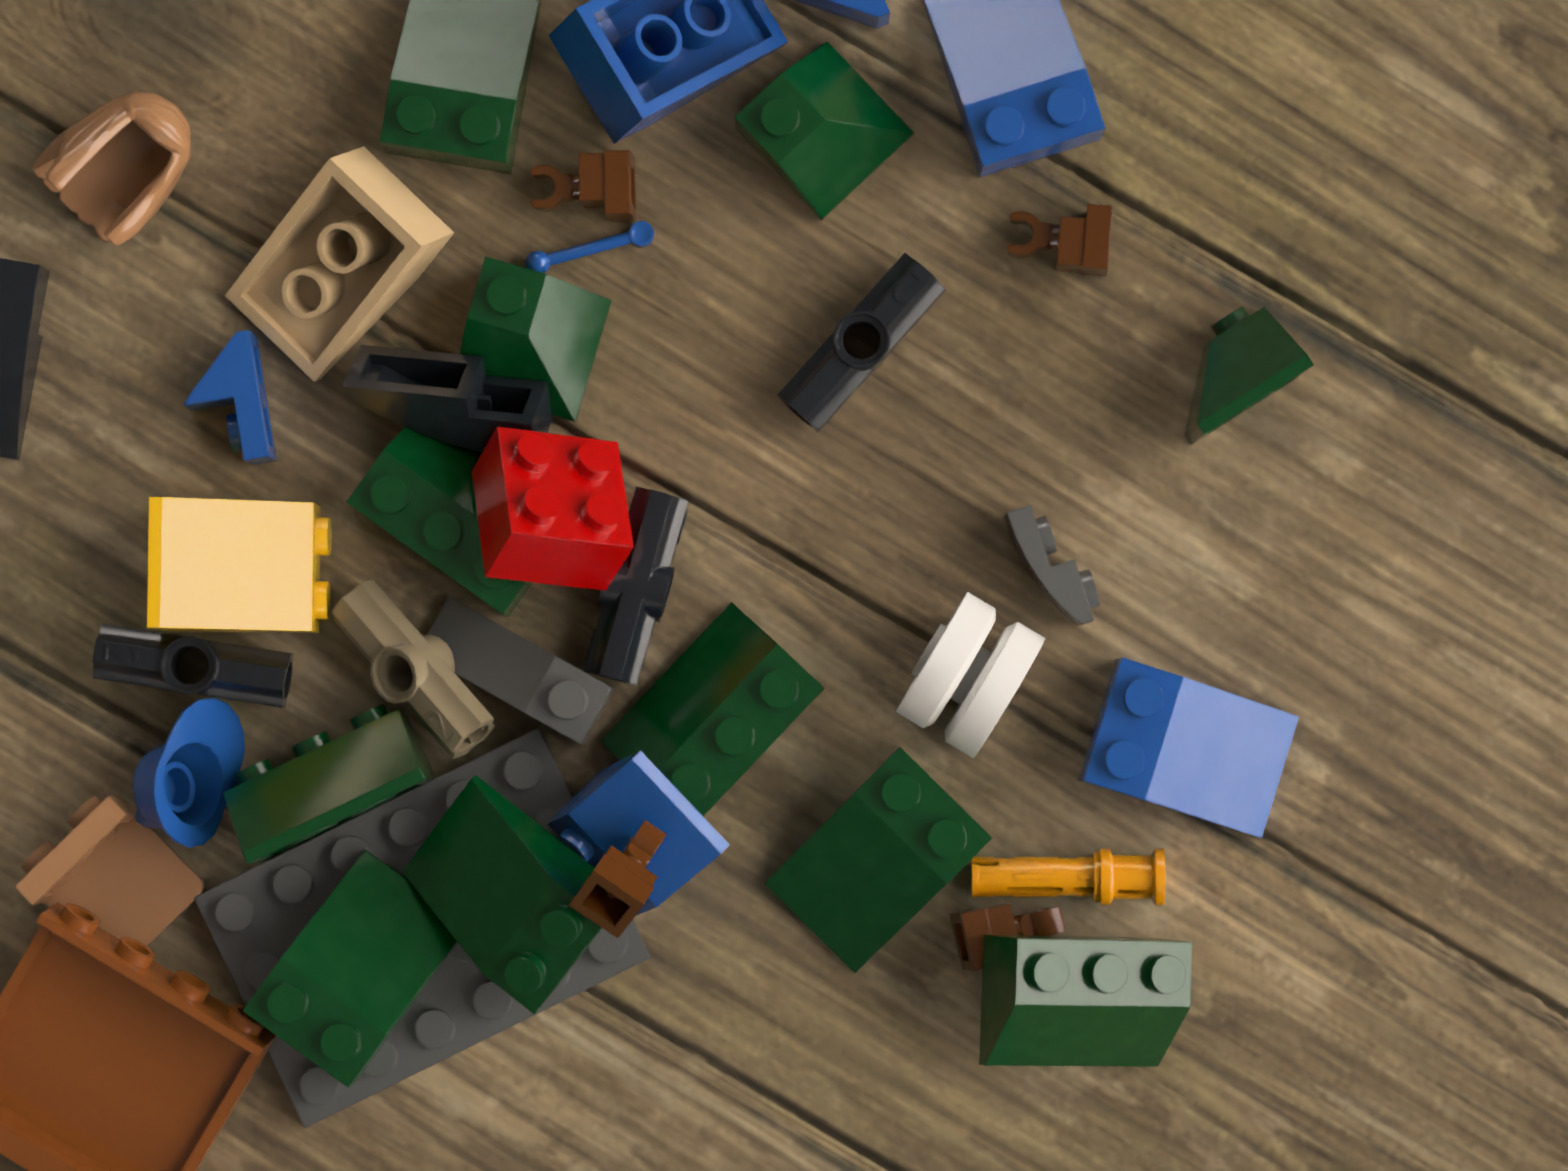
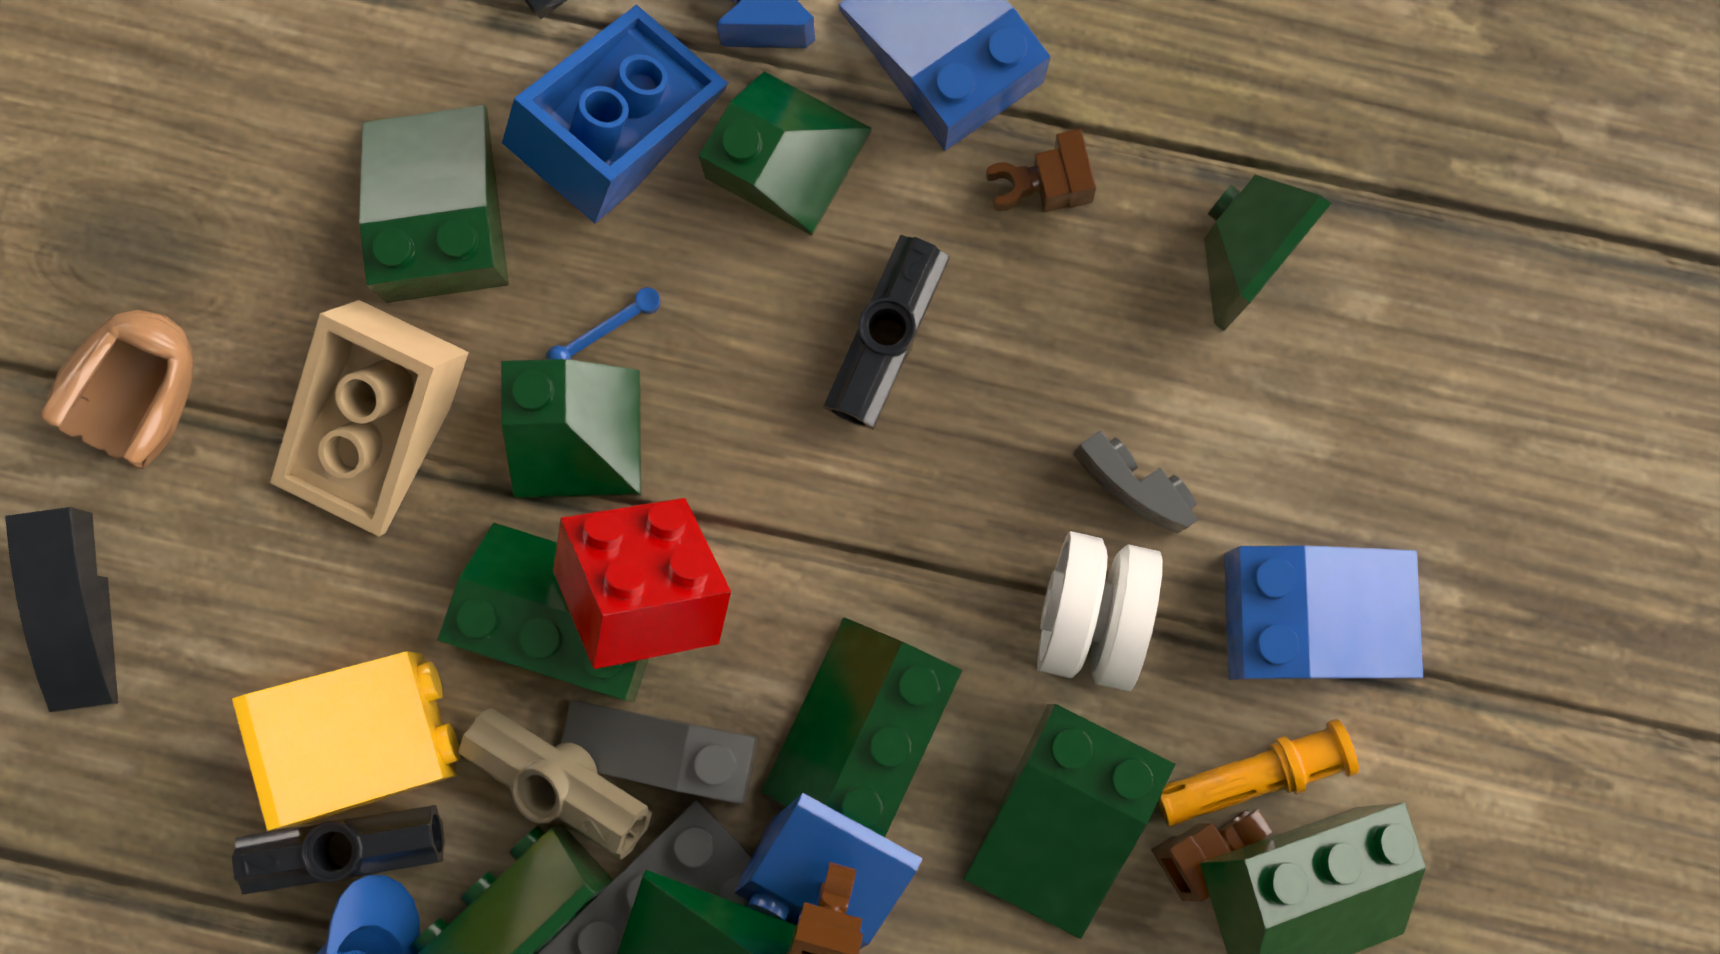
camera: 20 degrees left, 5 degrees down
blue slope [184,330,277,465] -> none
black slope [343,345,553,452] -> none
reddish brown piece [530,150,636,222] -> none
black piece [584,486,689,686] -> none

